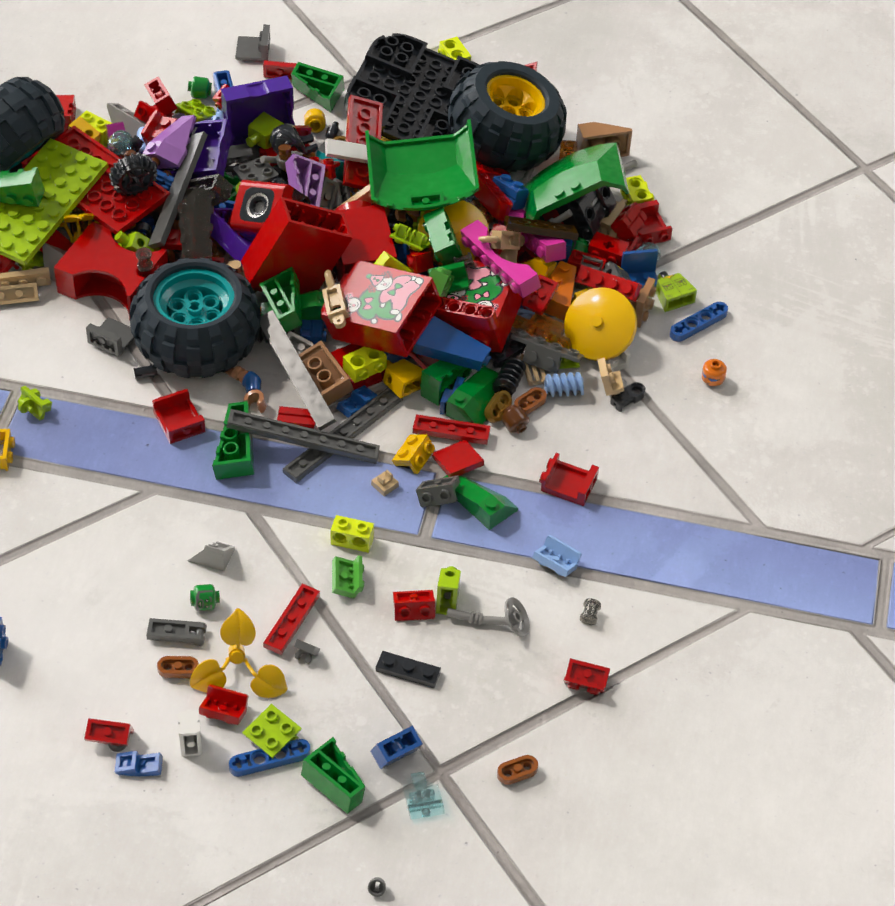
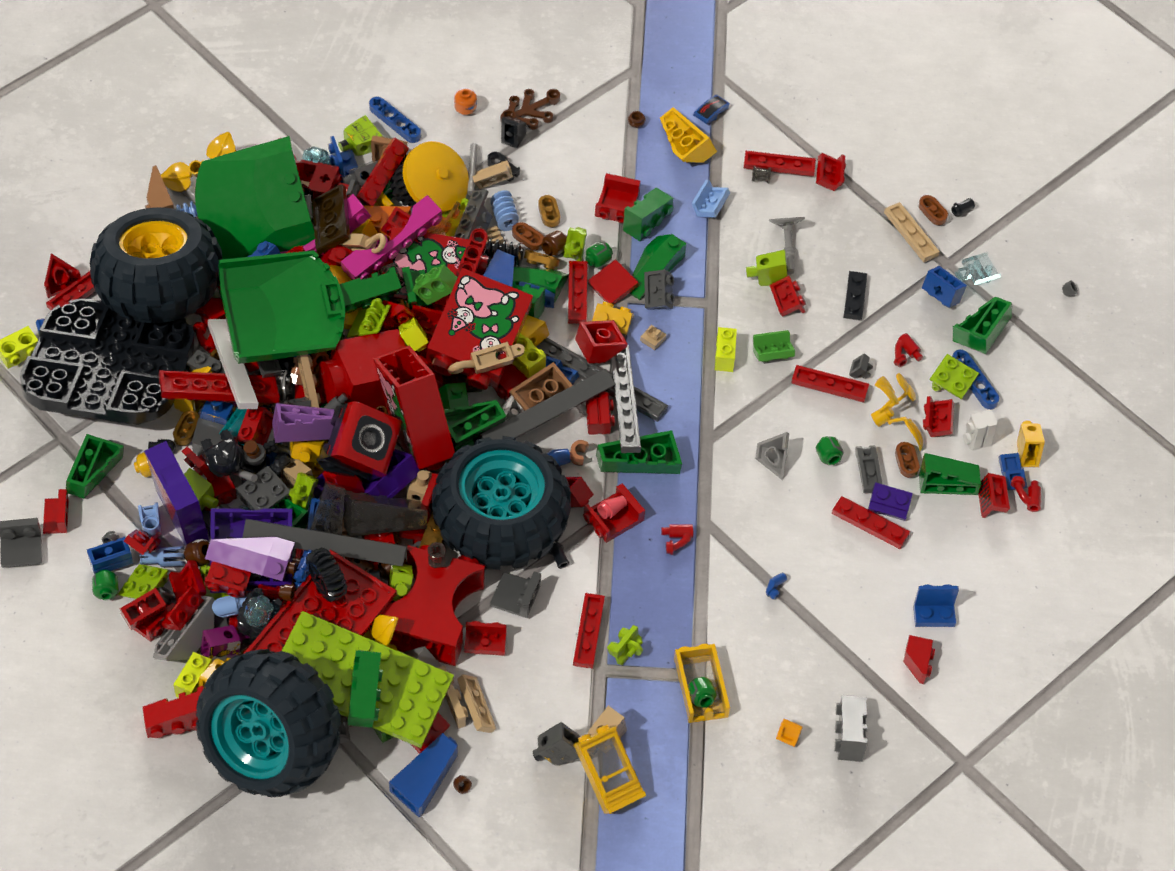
camera: 100 degrees left, 5 degrees up
none -> yellow plant [161,132,236,192]
none -> red bracket [464,621,507,656]
none -> light grey bar [467,143,477,196]
none -> reddish brown plant [500,89,560,130]
none -> black slope [501,117,526,149]
none -> pearl gold plate [538,195,560,227]
none -> lime hips [563,227,587,261]
none -> red slope [566,477,594,508]
none -> red plate [573,593,605,669]
none -> red slope [575,320,628,364]
none -> green head [585,241,613,268]
none -> coral cone [597,496,627,519]
none -> green wedge [623,187,674,241]
none -> reddish brown plate [628,111,645,127]
none -> yellow wedge [660,107,717,163]
none -> red plant [661,524,693,555]
none -> slope [693,95,730,124]
none -> red plate [743,150,816,176]
none -> blue arm [766,573,787,600]
none -> red plate [831,496,910,549]
none -> dark purple plate [868,482,913,521]
none -> tan plate [884,202,940,263]
none -> red plant [893,333,923,367]
none -> green wedge [919,453,981,495]
none -> black pin [951,198,975,216]
none -> red plant [1011,476,1041,512]
none -> yellow torso [1017,420,1045,467]

